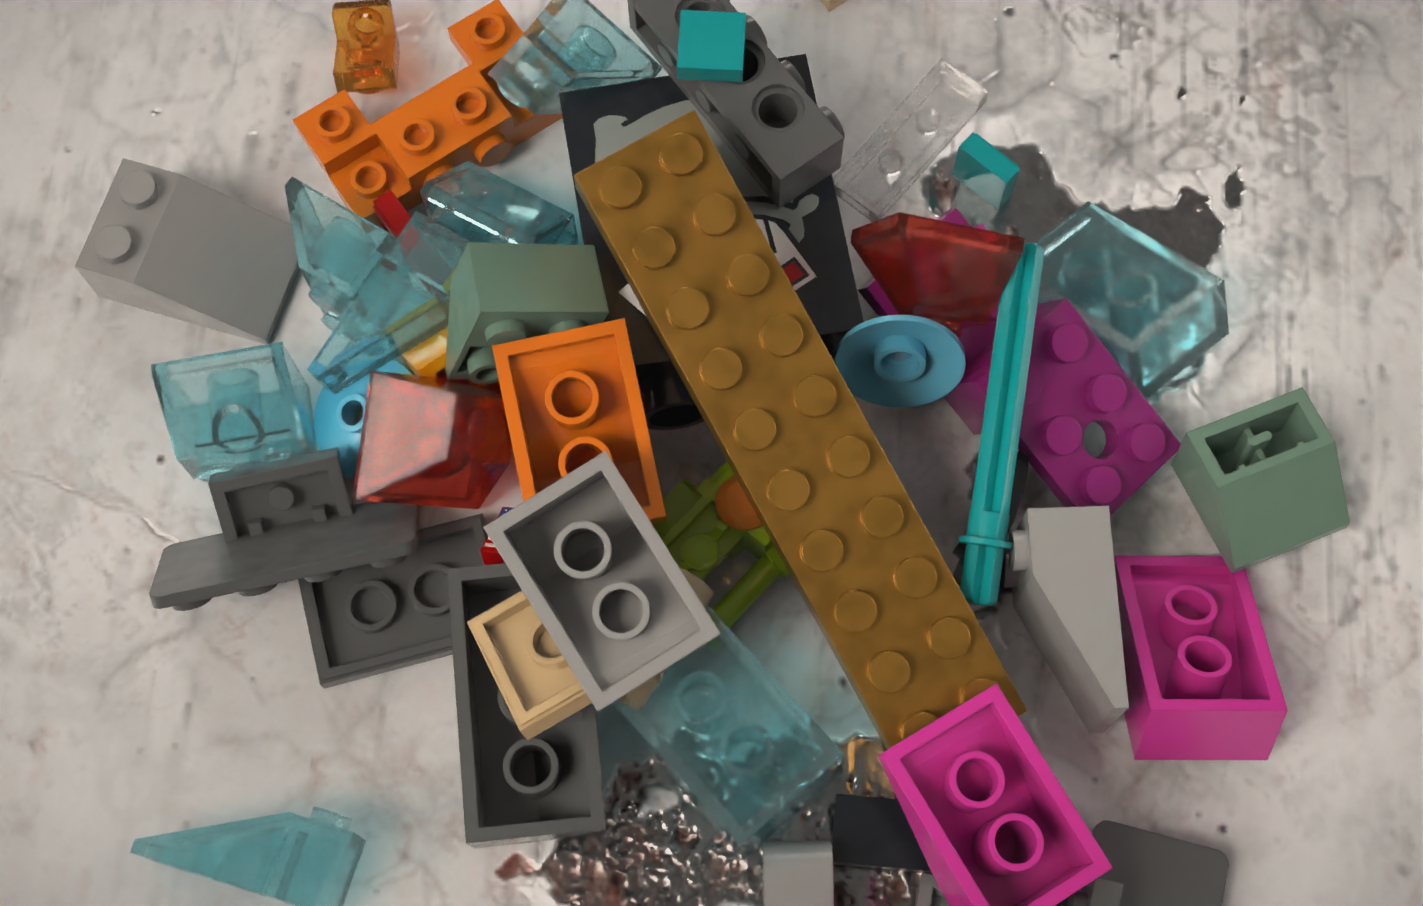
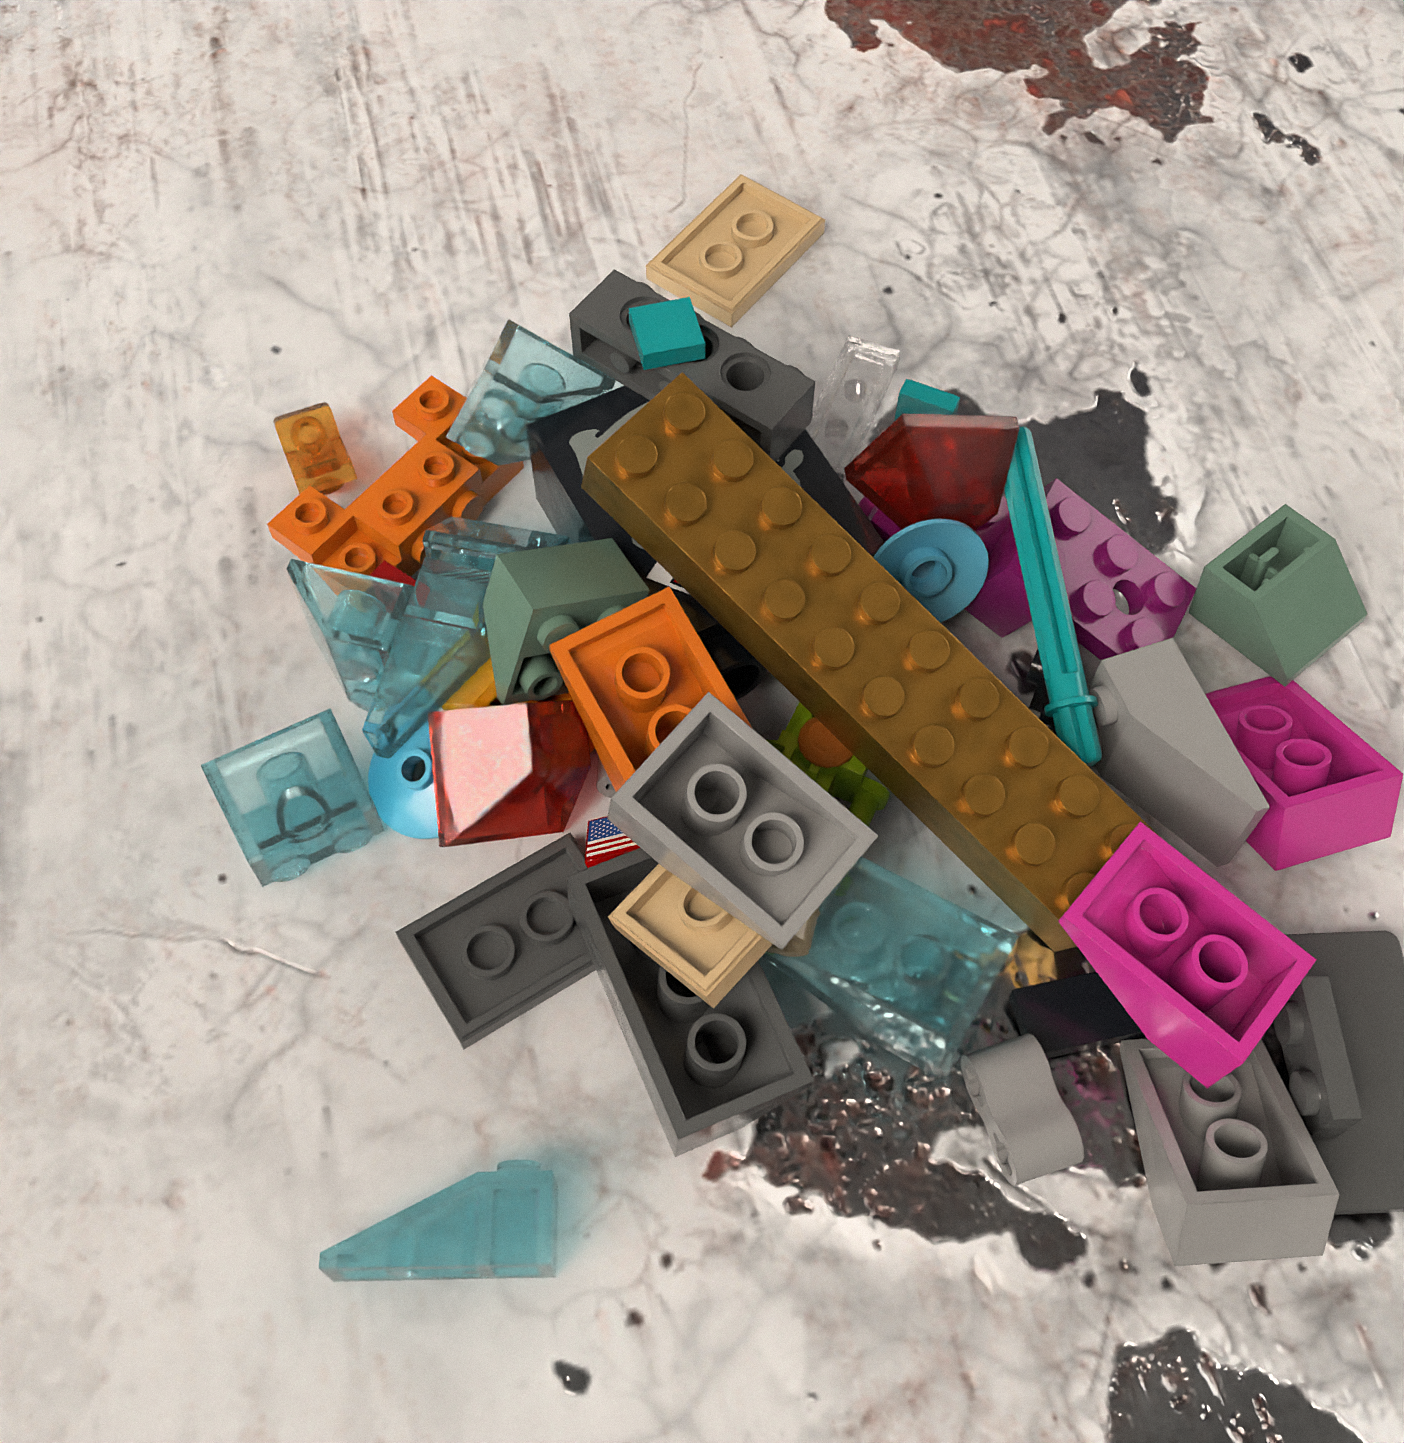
camera: 20 degrees left, 10 degrees down
light grey slope [75,158,312,345] -> none
dark grey bracket [149,447,419,611] -> none
clear light blue slope [1003,201,1229,400] -> none

